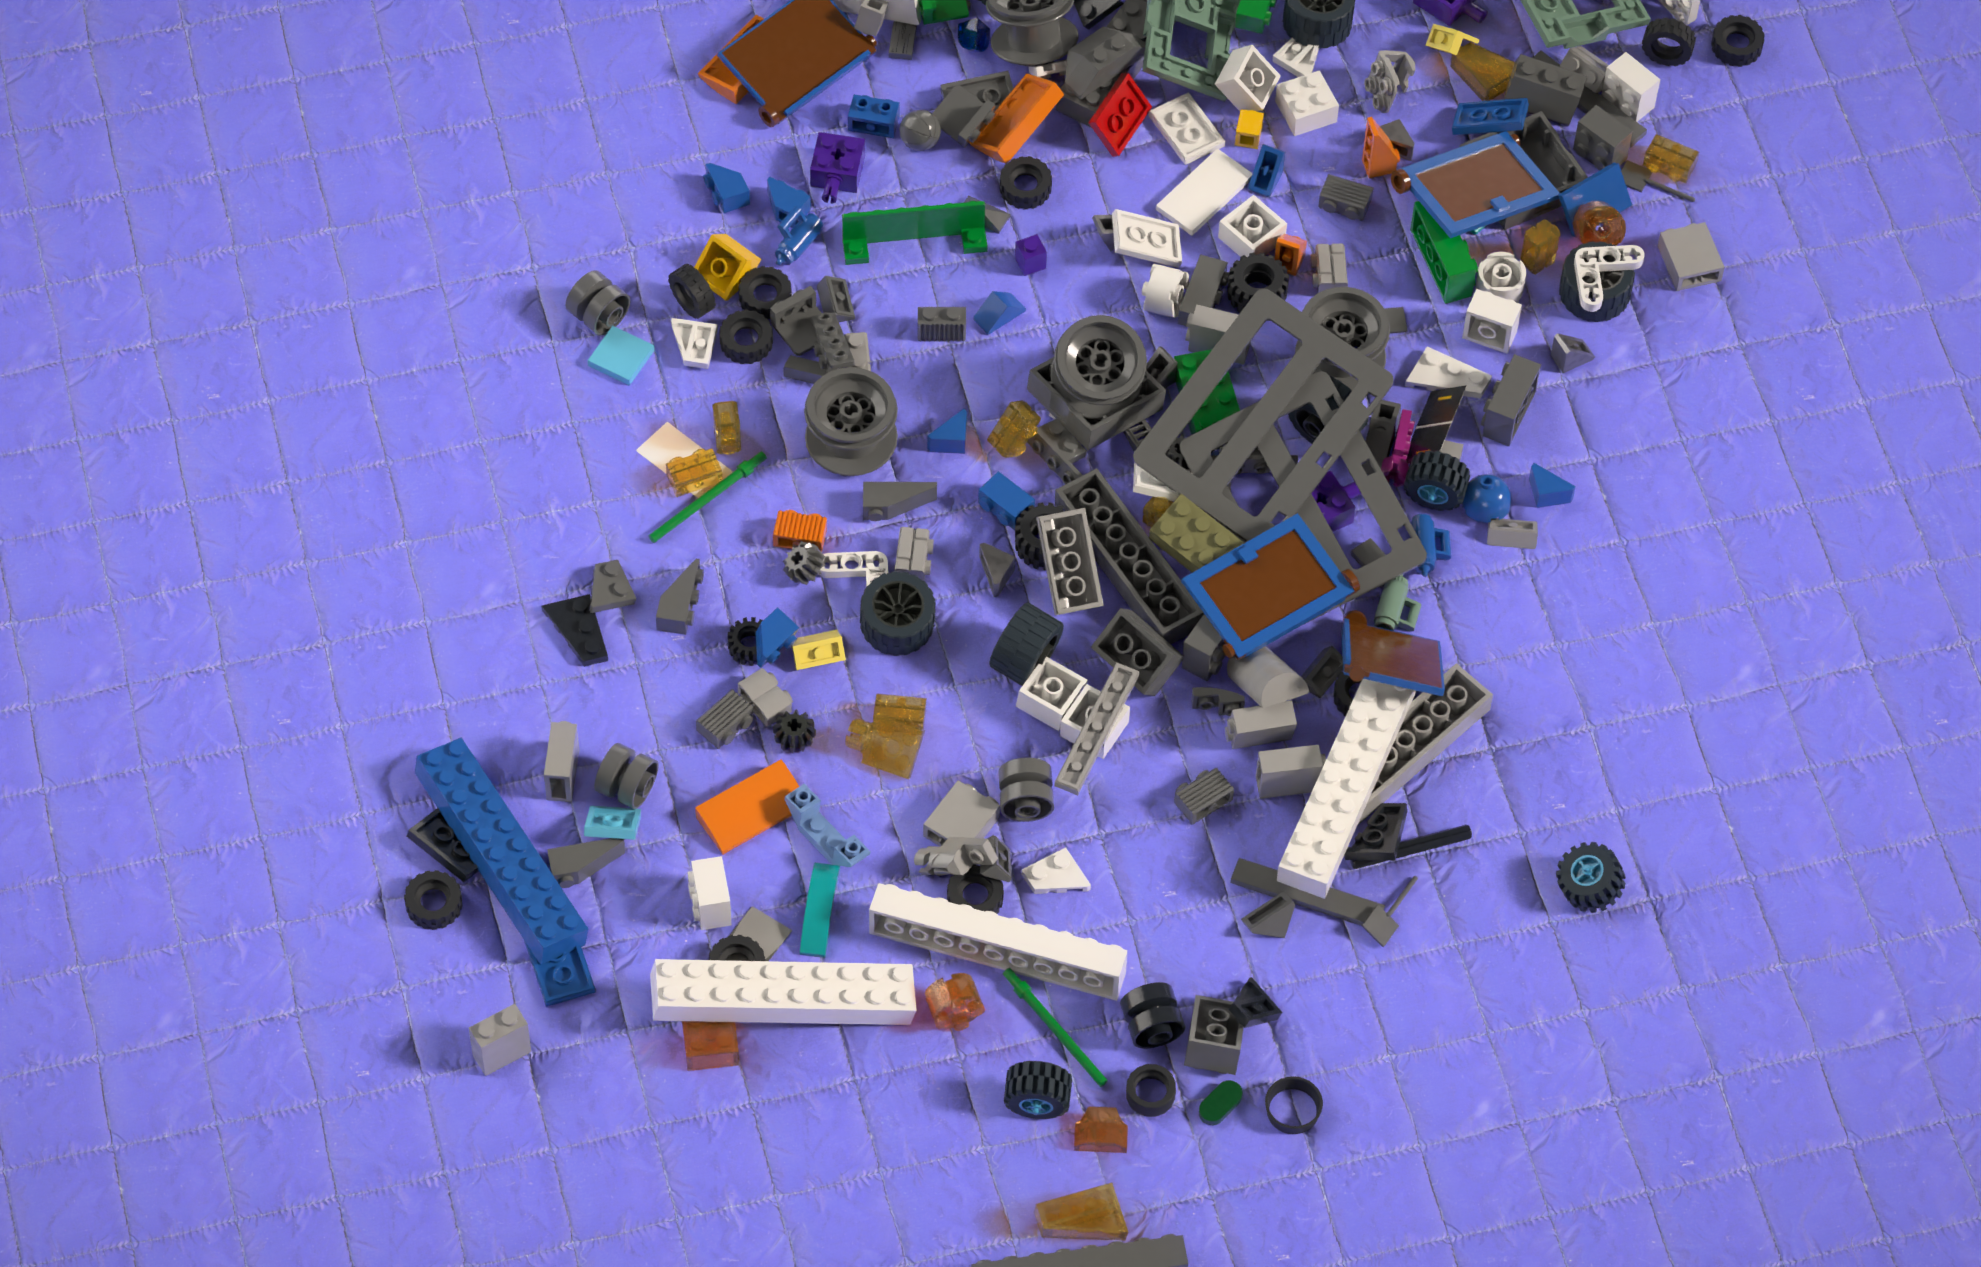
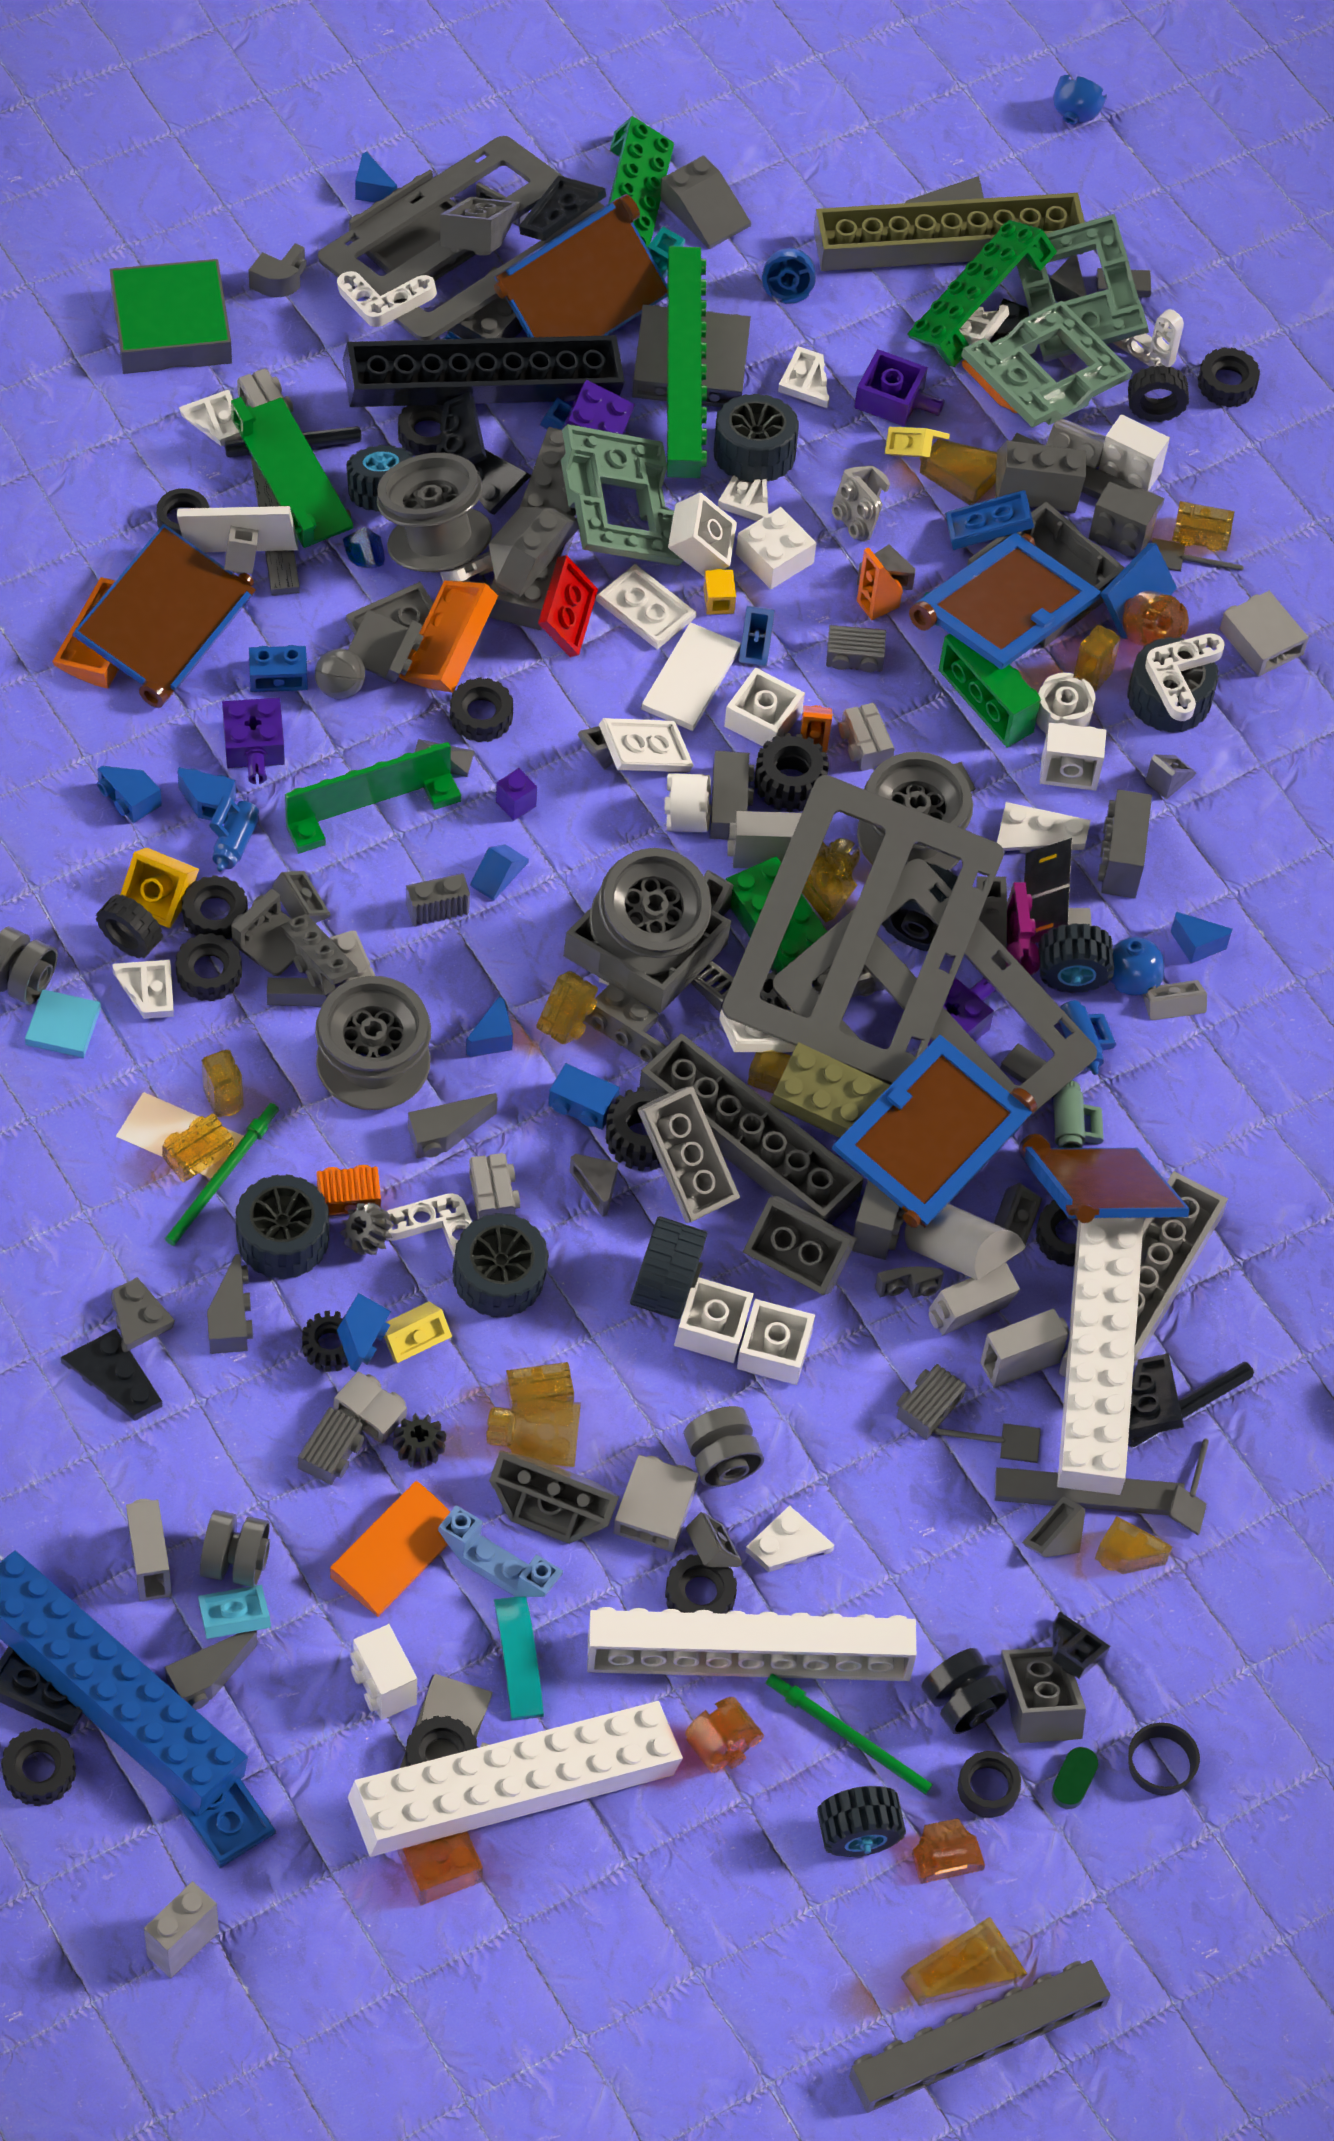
camera: 20 degrees left, 0 degrees up
light grey plate [914,837,998,876] -> none
light grey tile [1054,662,1139,795] -> none
none -> black wheel [235,1174,329,1279]
none -> dark grey wedge [489,1451,619,1544]
none -> clear yellow plate [802,838,860,923]
none -> dark grey piece [934,1423,1041,1463]
none -> clear yellow slope [1095,1516,1173,1574]

